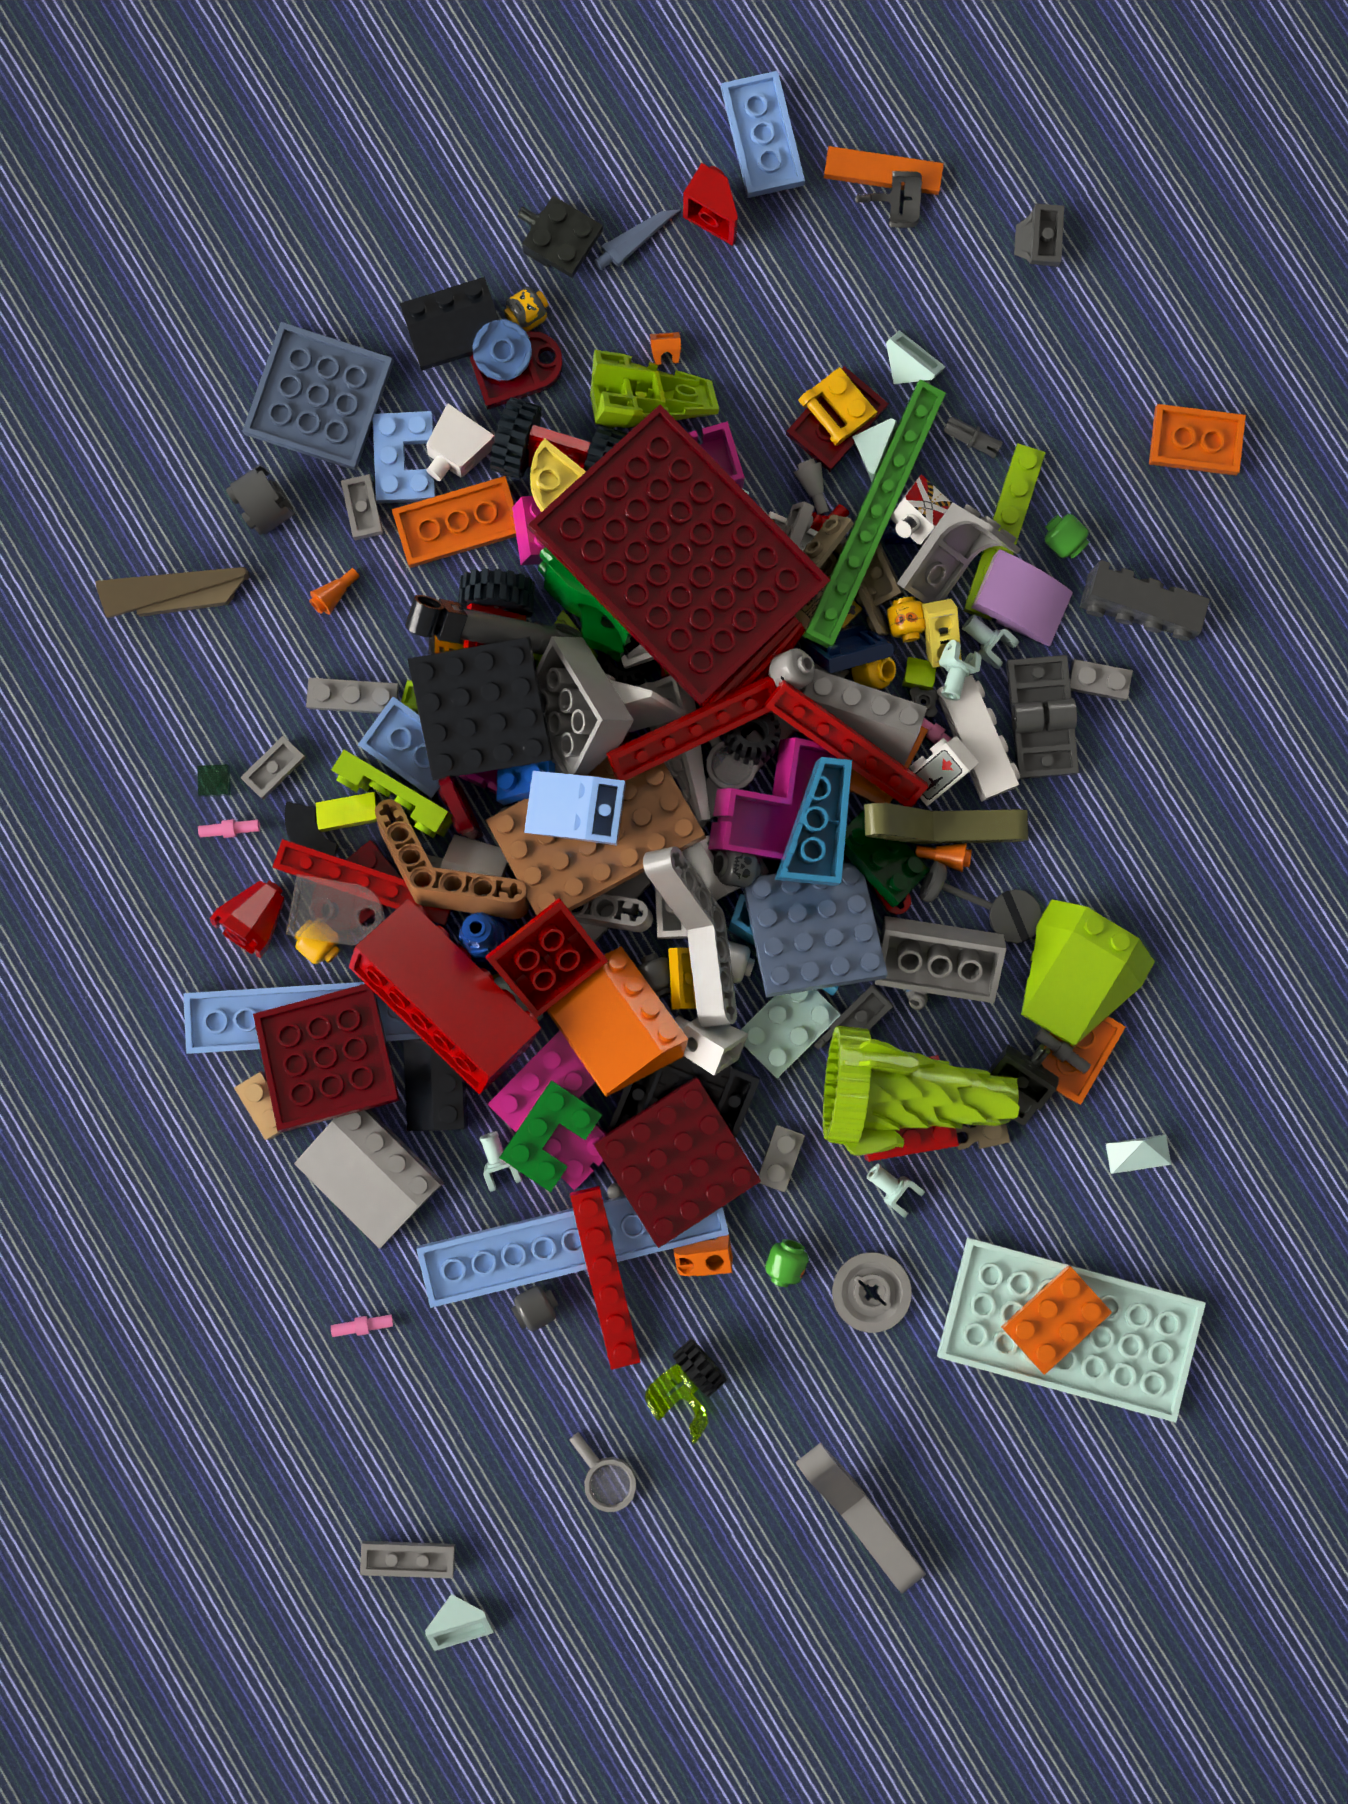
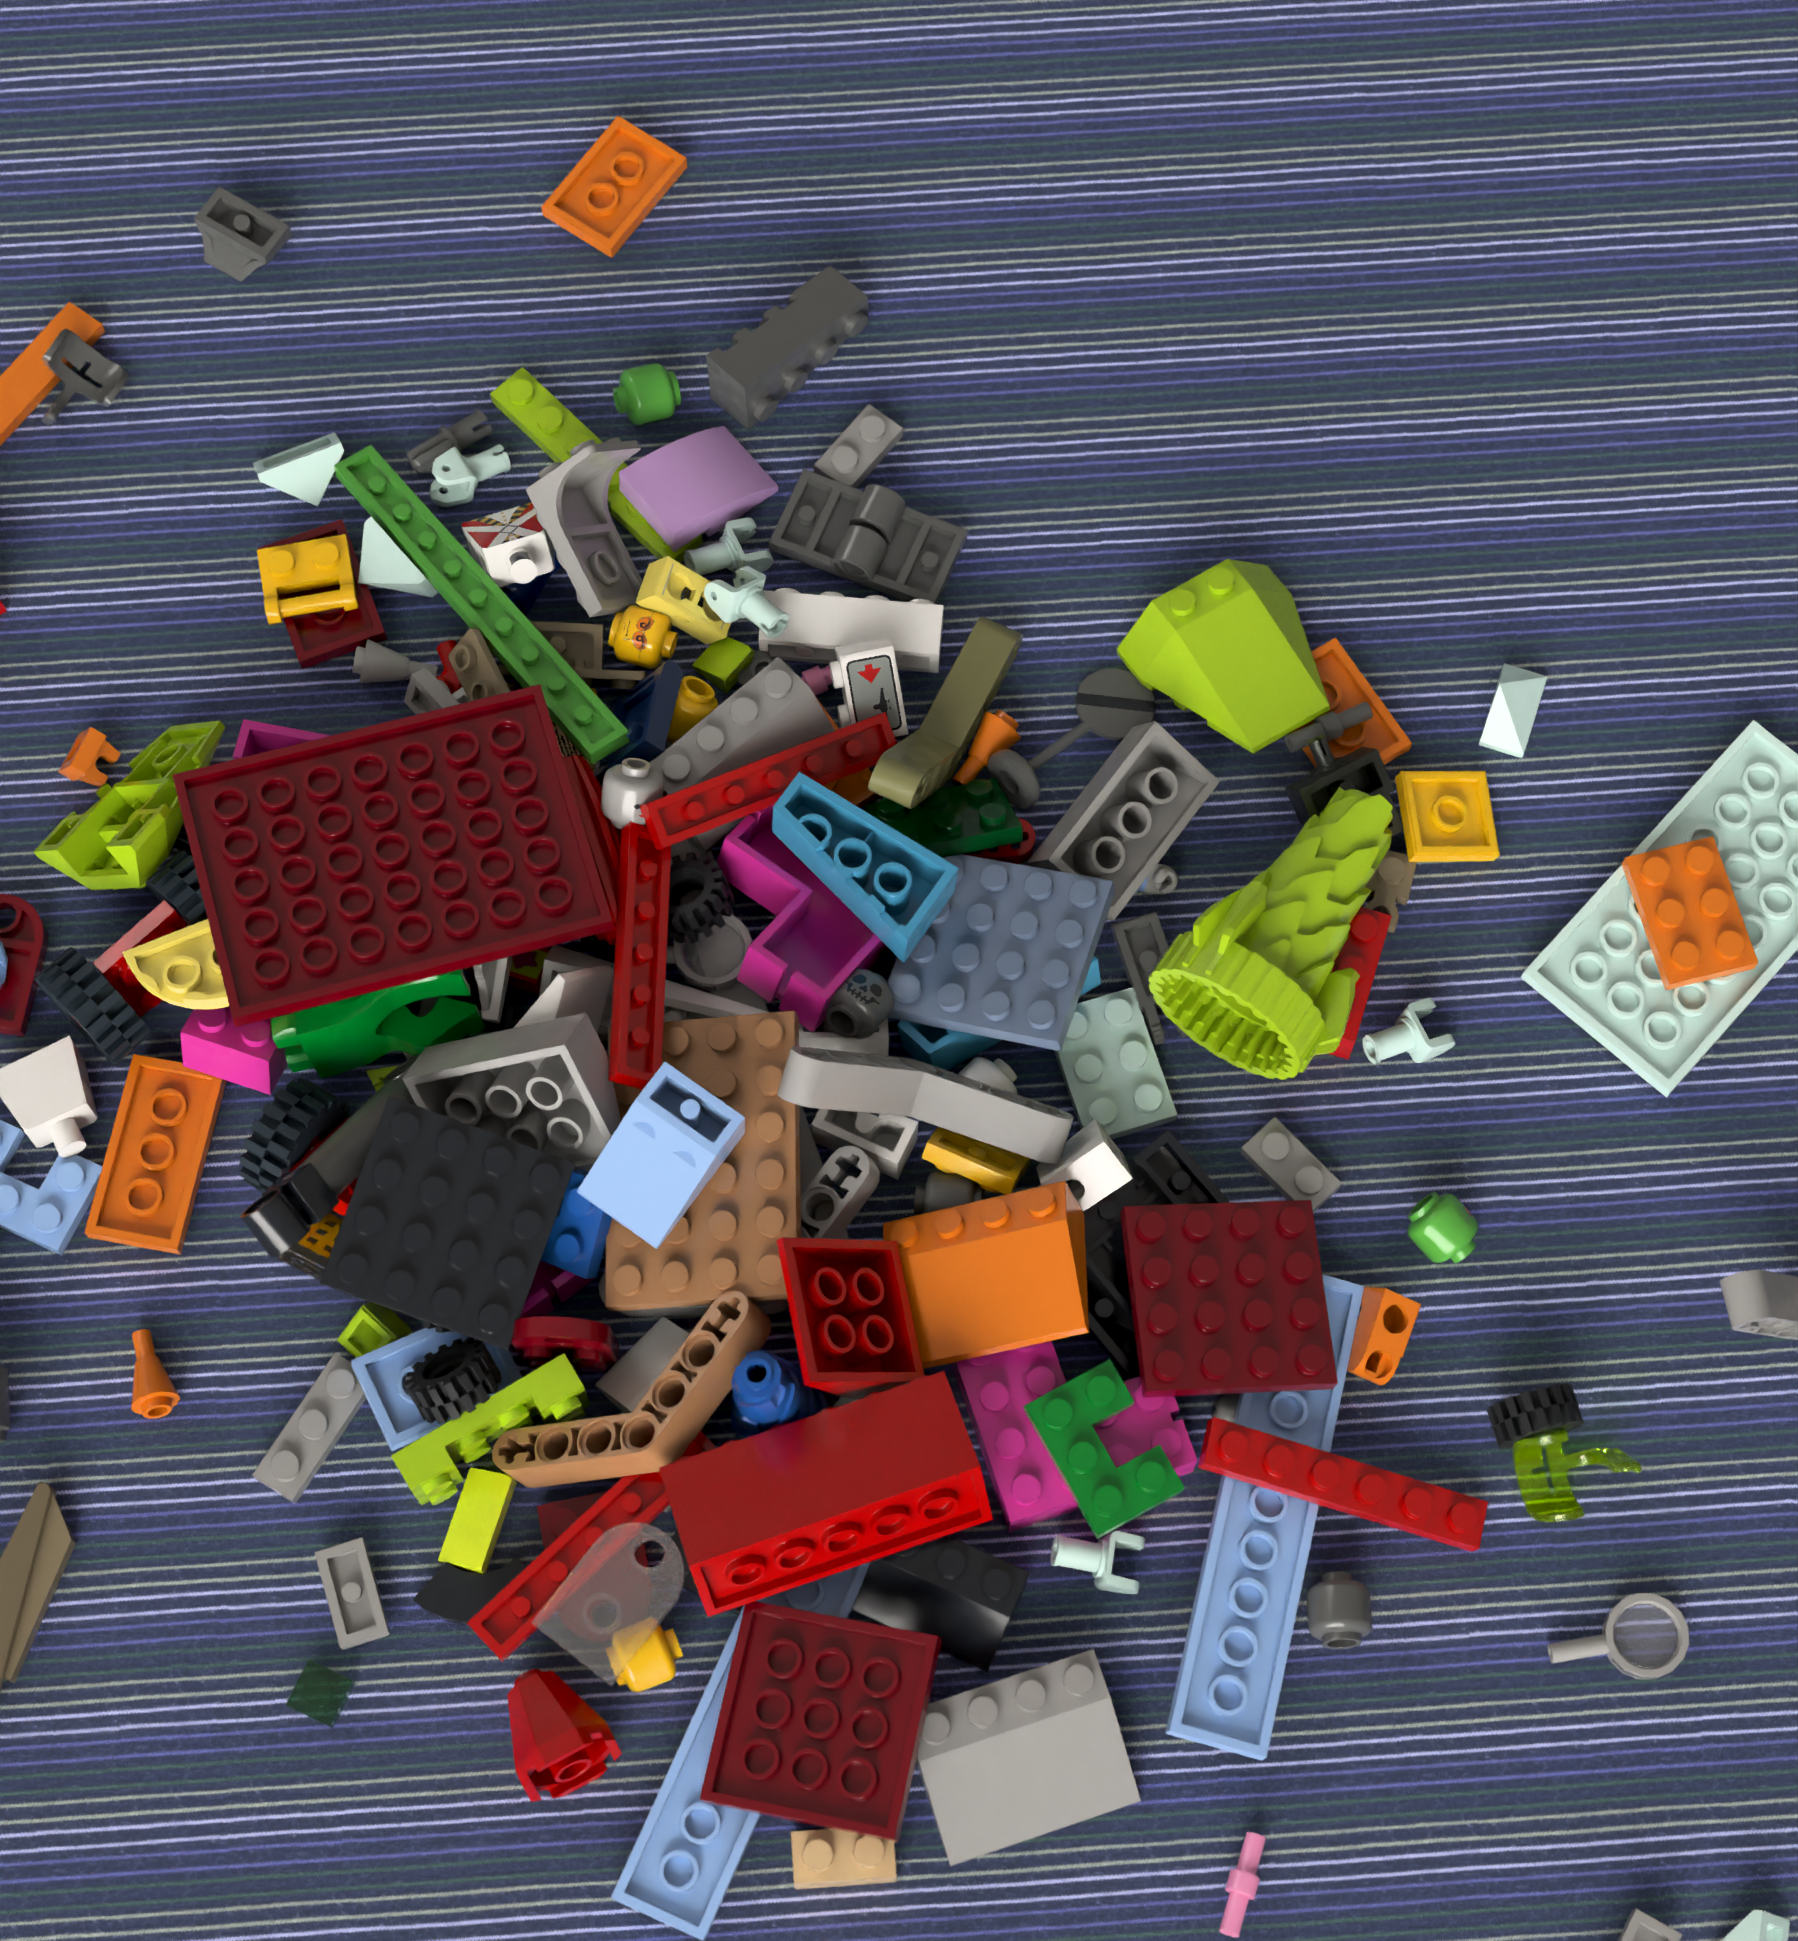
camera: 60 degrees left, 15 degrees down
bright pink bar [198,819,260,838] -> none
light grey plate [341,474,384,540] -> none
light grey gear [832,1252,912,1333] -> none
none -> black tyre [404,1337,502,1423]
none -> light aqua piece [430,444,511,507]
none -> yellow tile [1395,771,1500,862]

